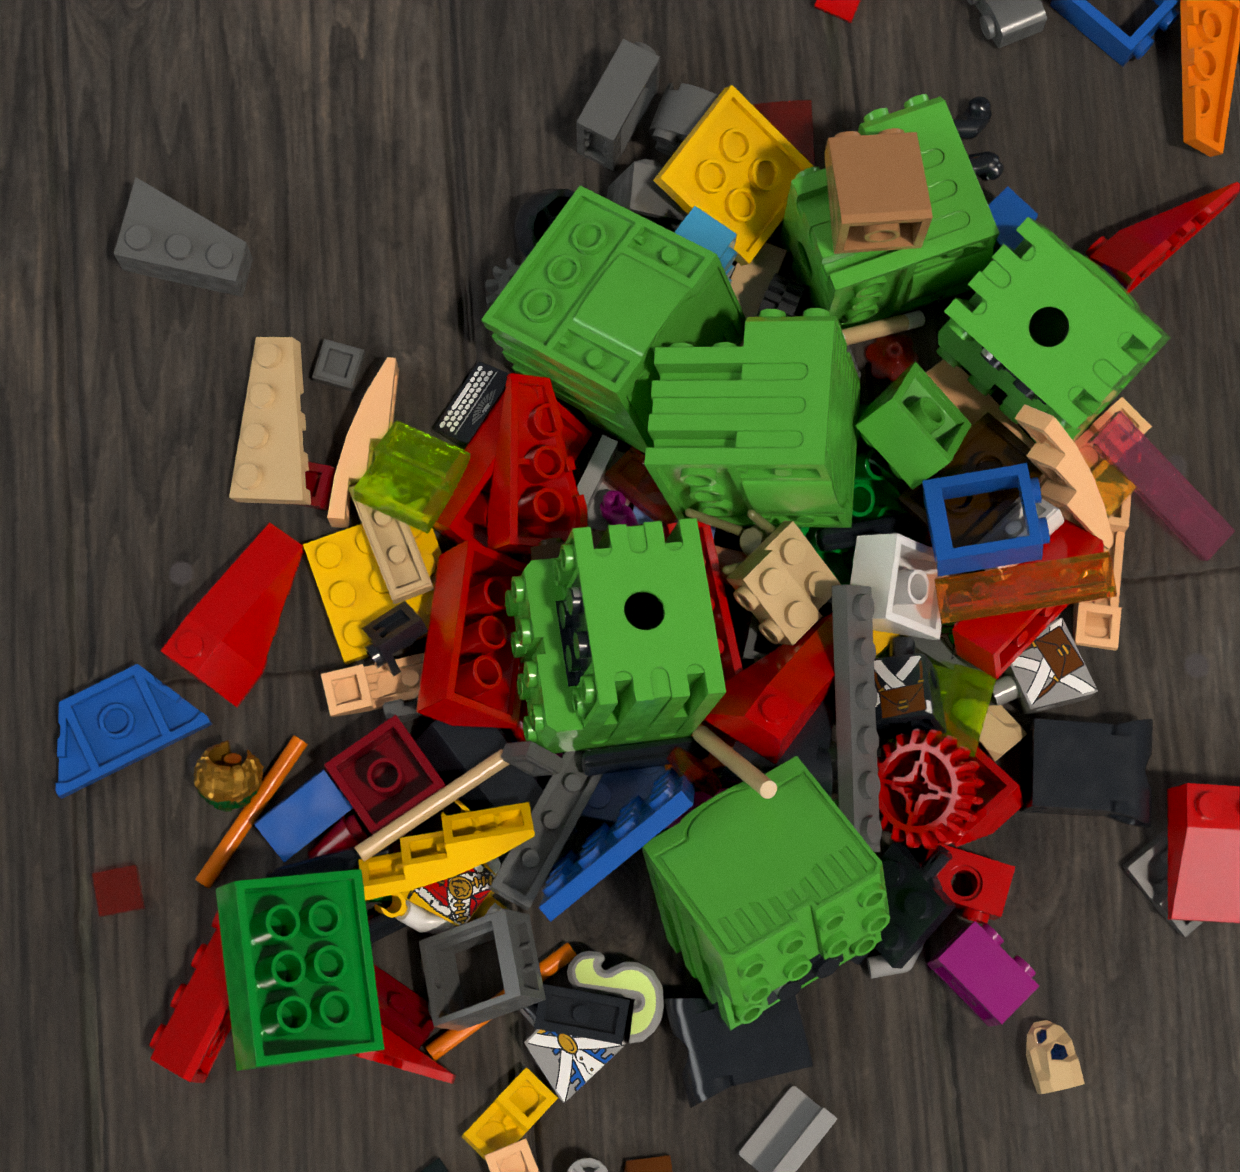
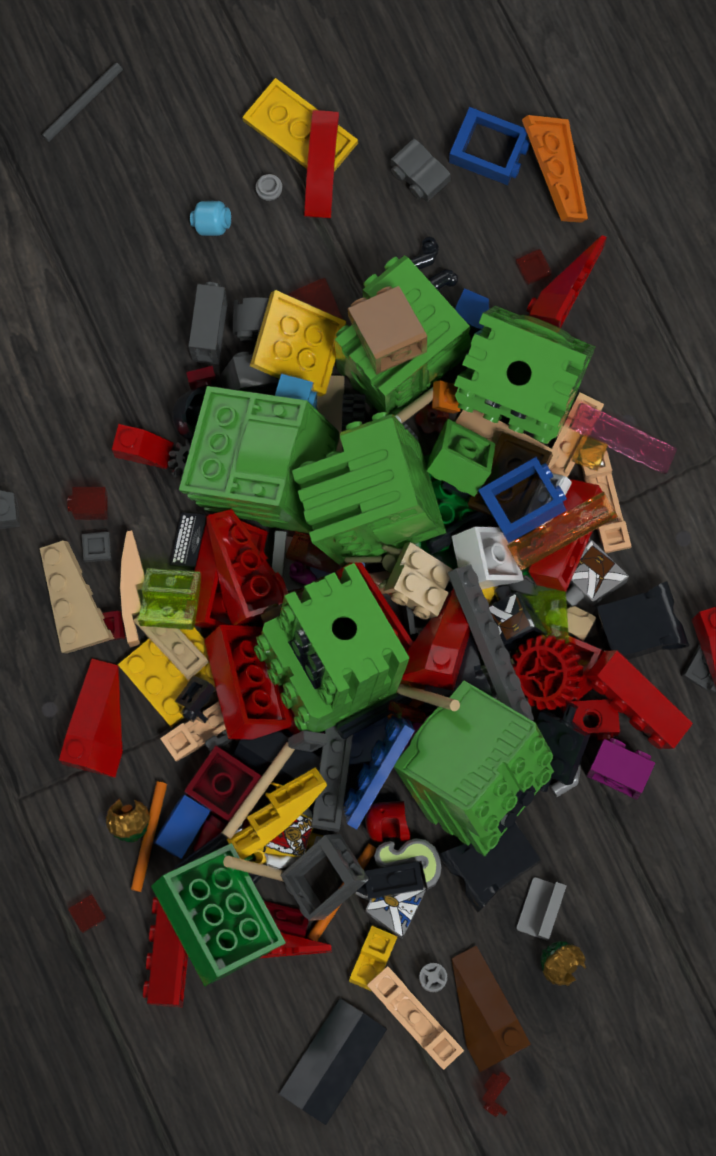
camera: 15 degrees left, 0 degrees up
blue wing [56,664,213,799] -> none
light nougat slope [1014,404,1114,550] -> none
tan rock [1026,1020,1085,1094] -> none
none -> clear red brick [67,487,108,520]
none -> red slope [112,424,174,469]
none -> dark red plate [186,366,217,389]
none -> tan bar [223,856,285,882]
none -> red helmet [365,801,410,842]
none -> orange plate [432,380,460,414]
none -> clear red tile [516,249,552,285]
none -> red brick [585,650,693,749]

